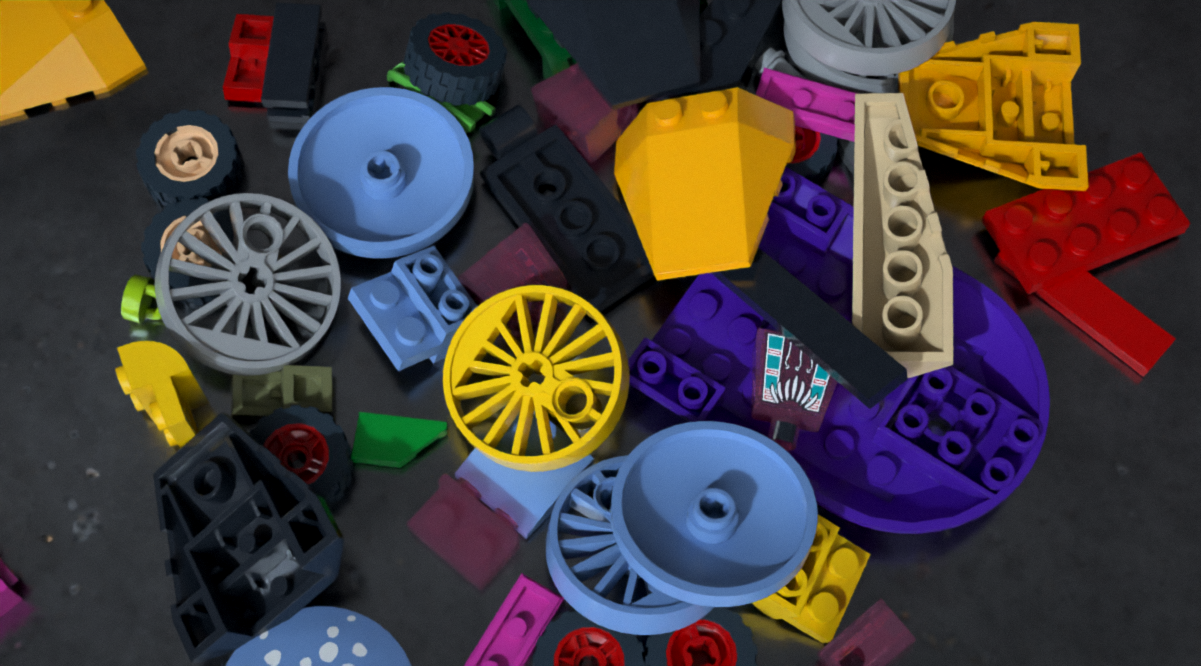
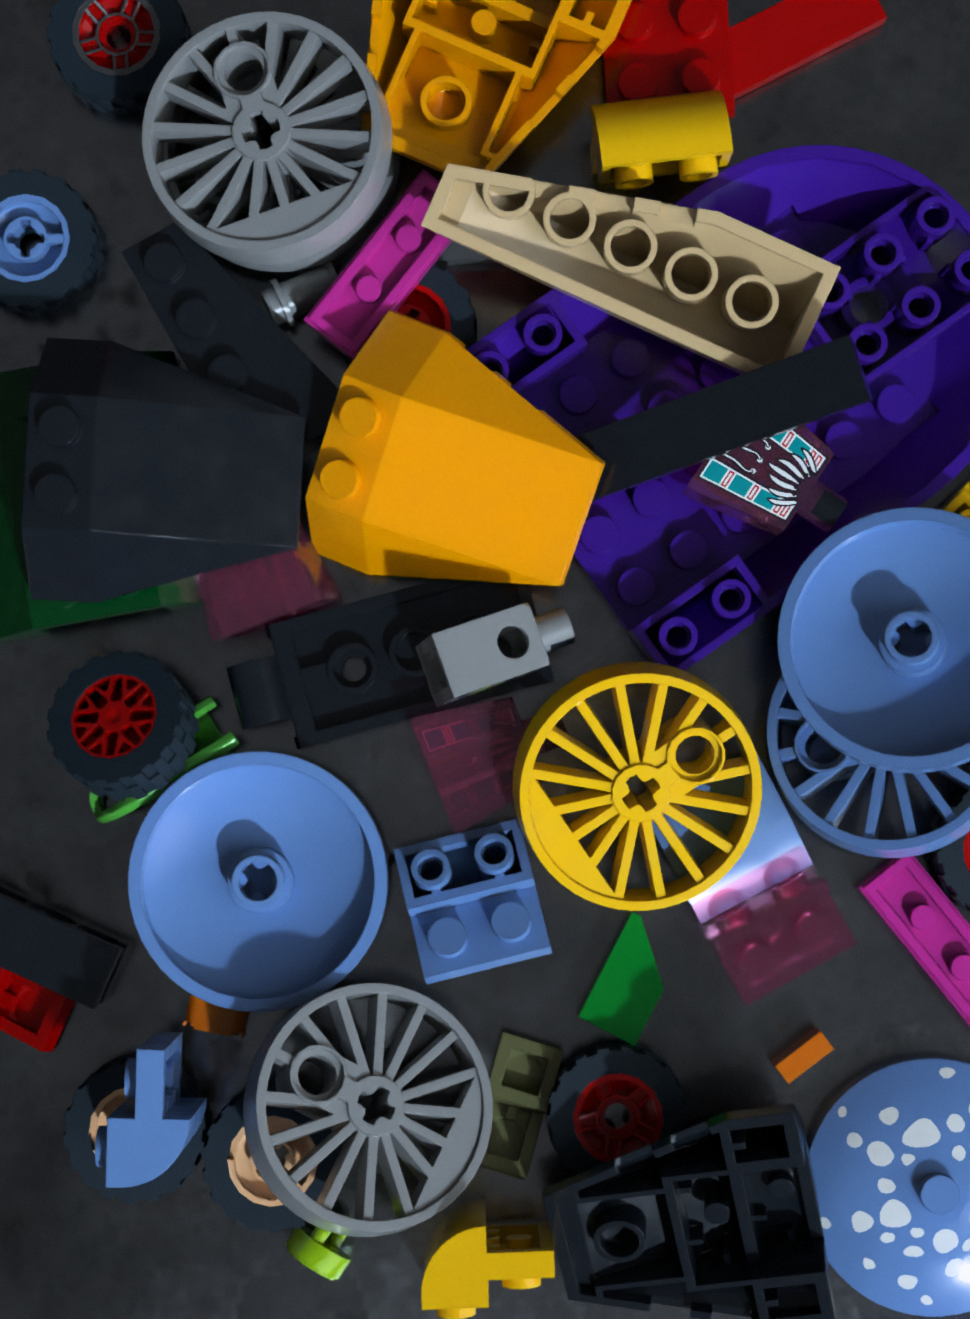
camera: 70 degrees left, 20 degrees up
none -> medium blue brick [95,1032,207,1188]
none -> orange piece [182,993,249,1038]
none -> light grey torso [415,603,575,707]
none -> yellow brick [590,90,733,190]
none -> orange piece [770,1026,834,1084]

